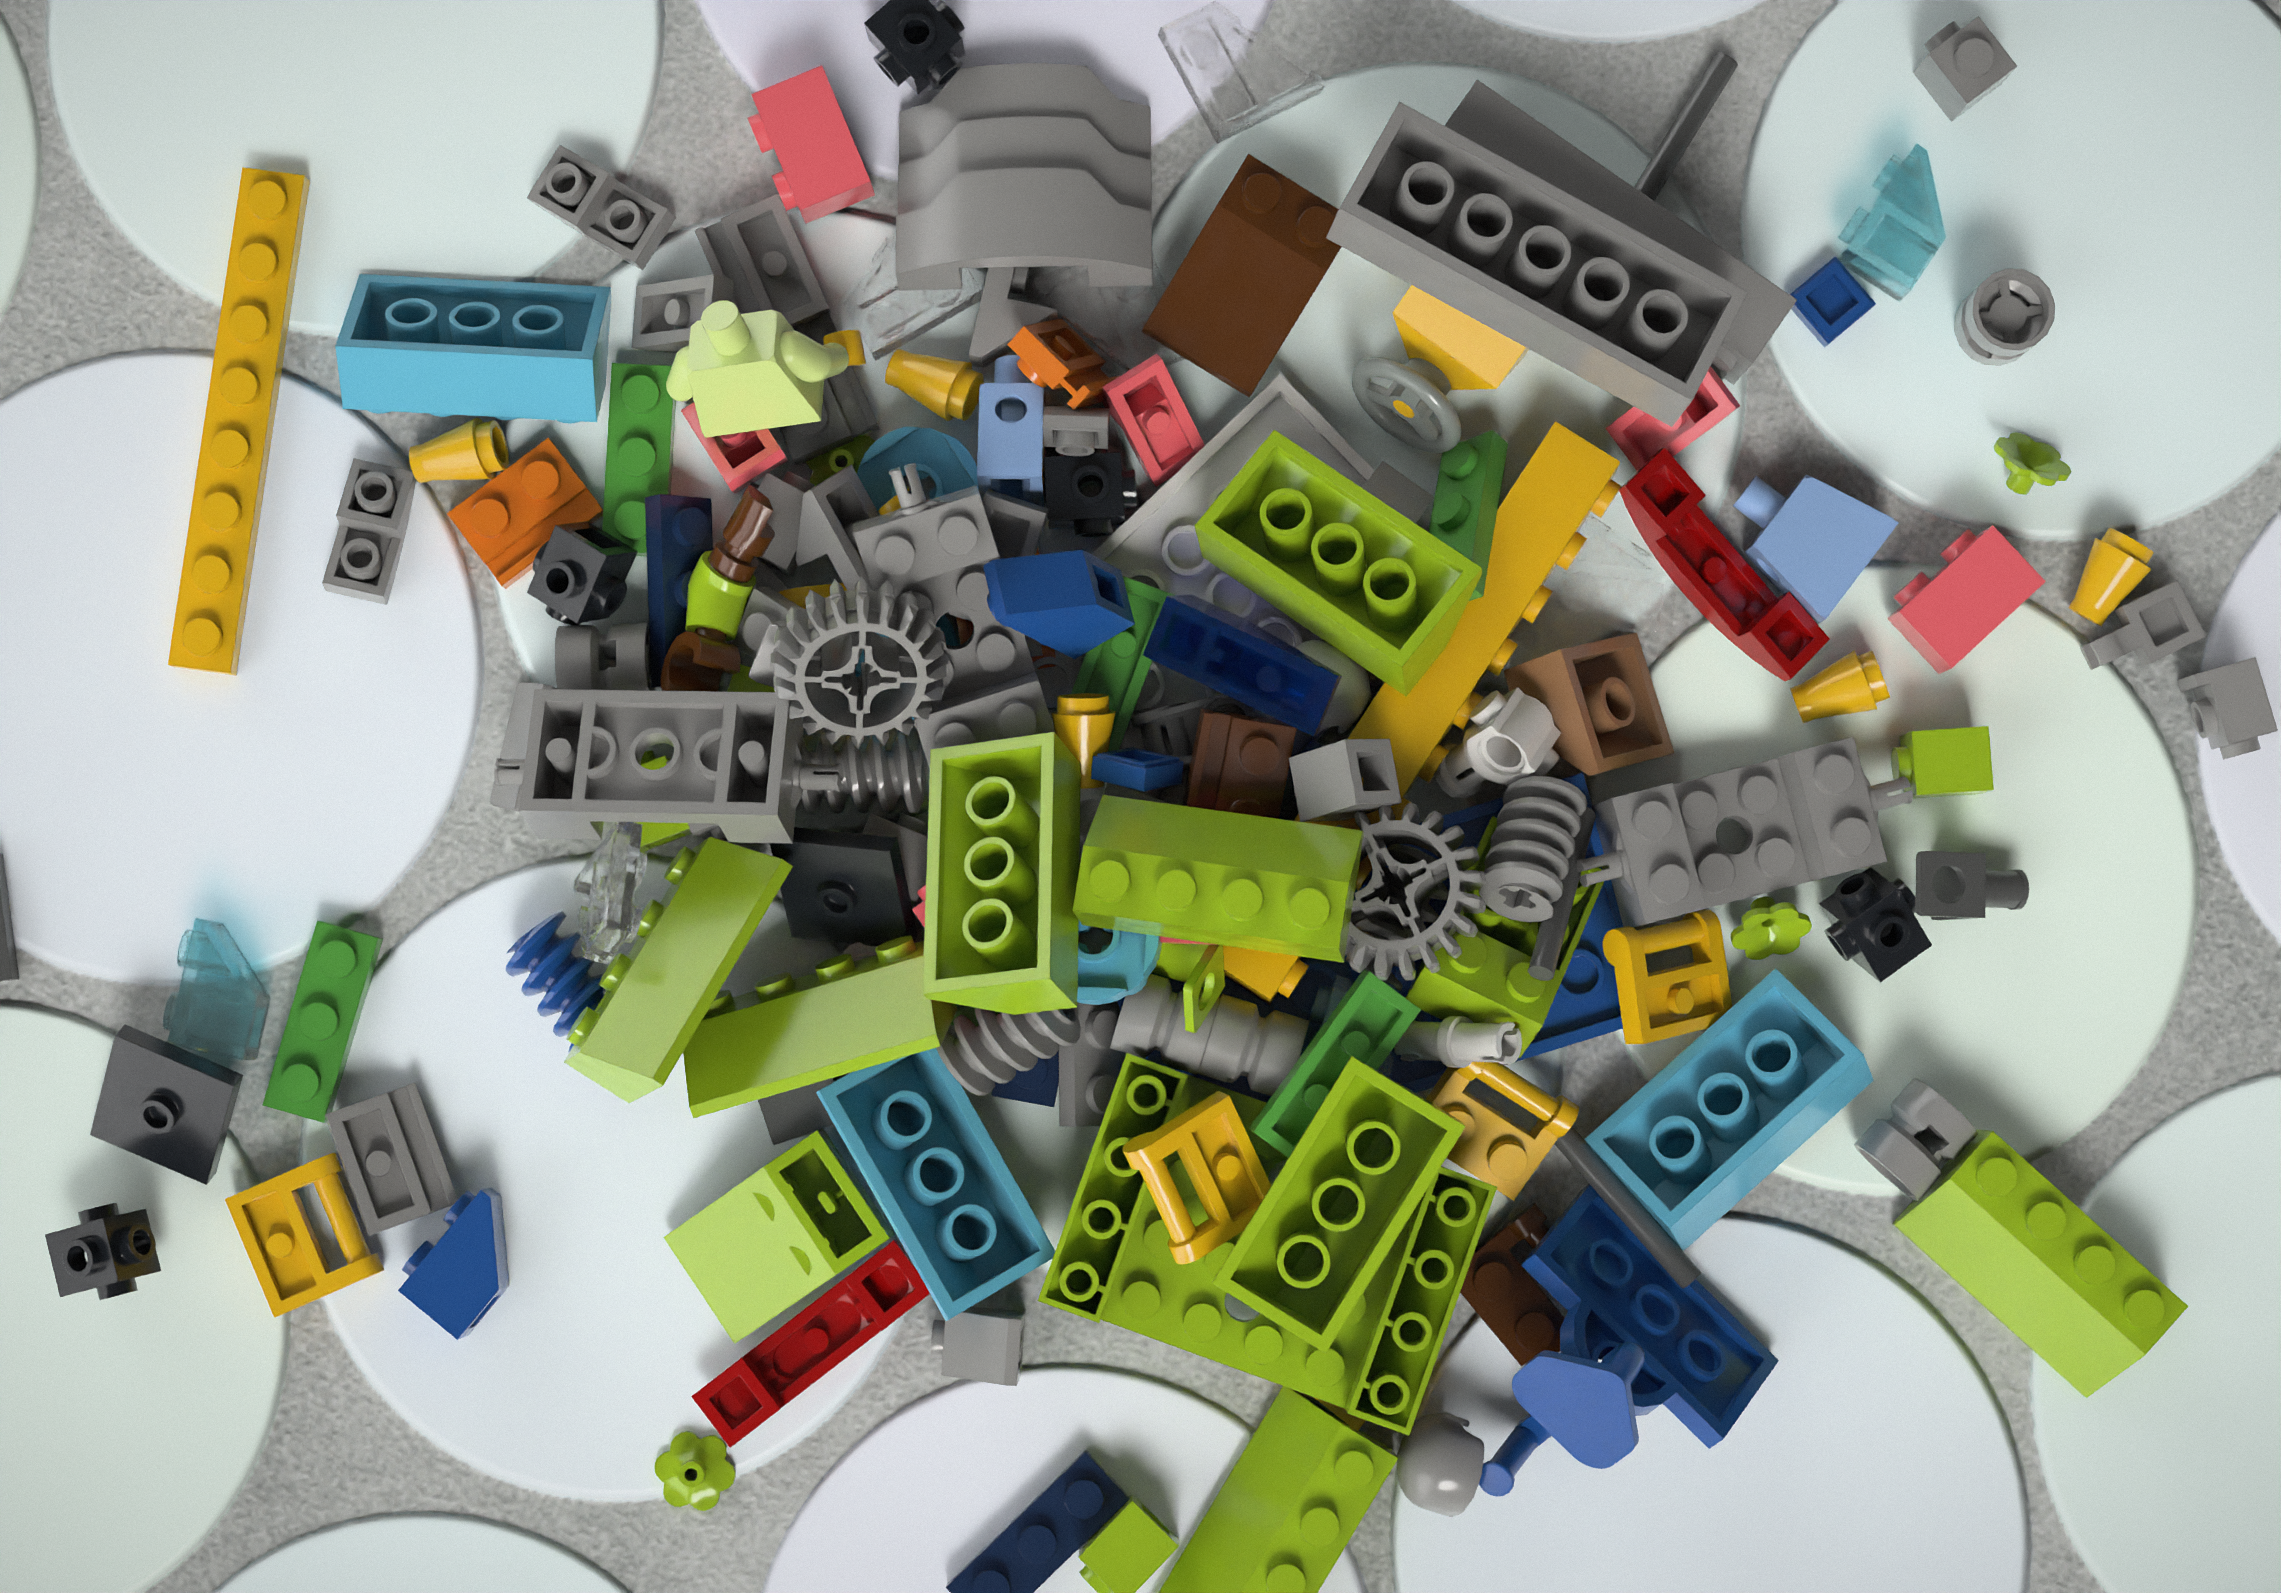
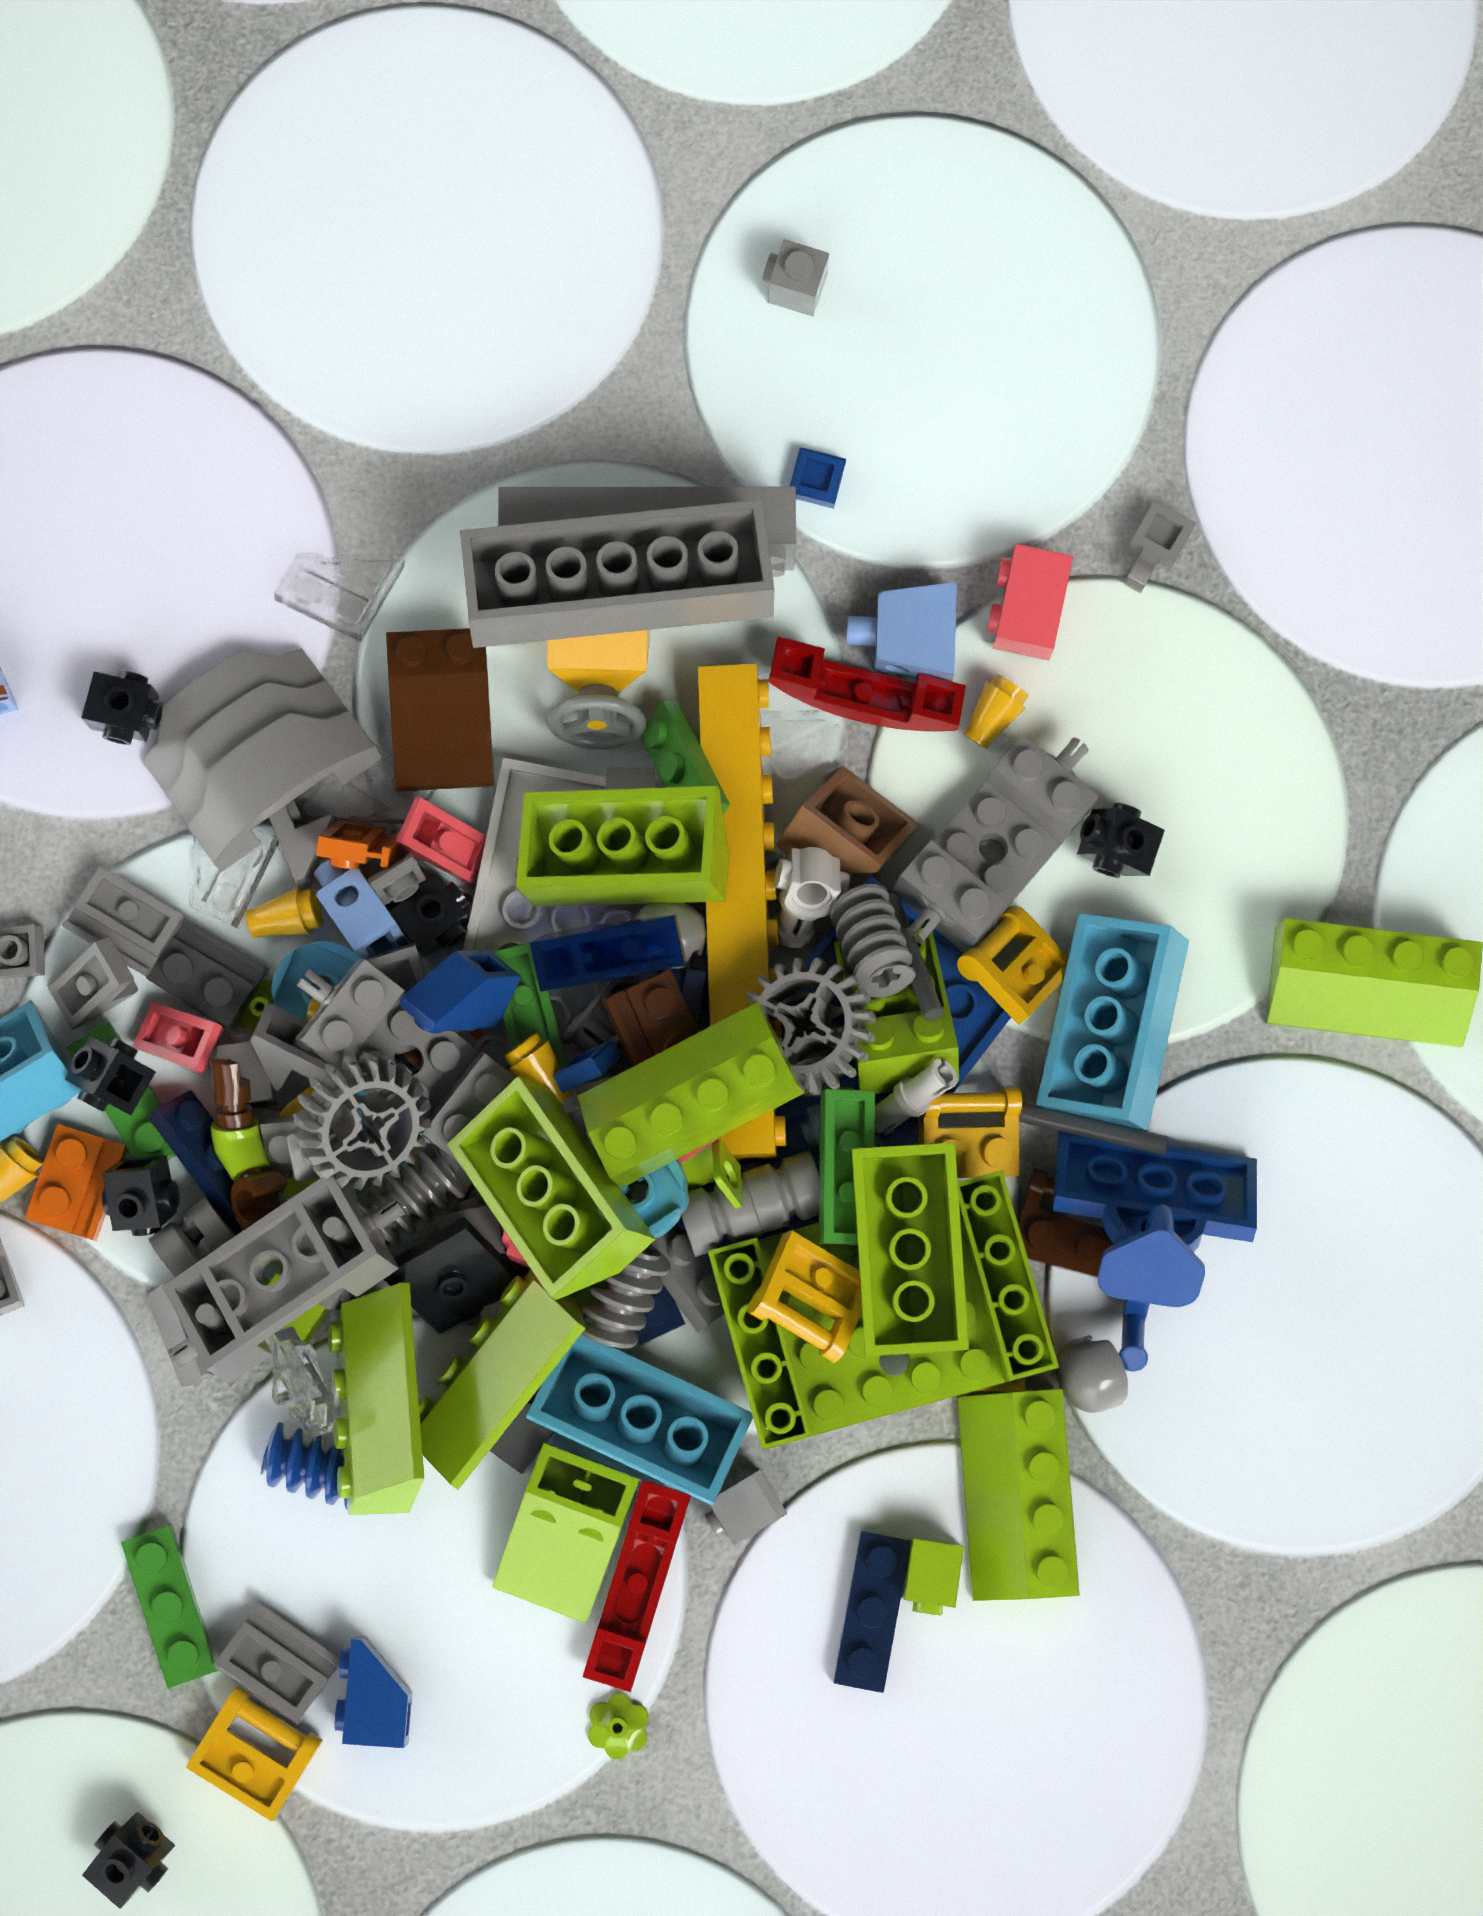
camera: 40 degrees left, 5 degrees down
black plate [90,1024,243,1185] -> none
clear light blue slope [163,918,271,1060] -> none
yellowish green torso [666,300,866,438] -> none
coral brick [748,65,875,224] -> none
light grey brick [1289,739,1402,822] -> none
coral slope [1605,366,1741,471] -> none
dark grey bar [1634,52,1738,201] -> none
lime plant [1730,896,1812,960] -> none
clear light blue slope [1837,143,1946,302] -> none
light grey wheel [1854,1078,1978,1201] -> none
lime brick [1891,726,1994,799] -> none
dark grey bracket [1915,851,2029,921] -> none
light grey wheel [1954,268,2055,366] -> none
lime plant [1993,432,2072,495] -> none
yellow cone [2068,527,2154,627] -> none
light grey brick [2177,657,2278,760] -> none
none -> black brick [64,1036,156,1116]

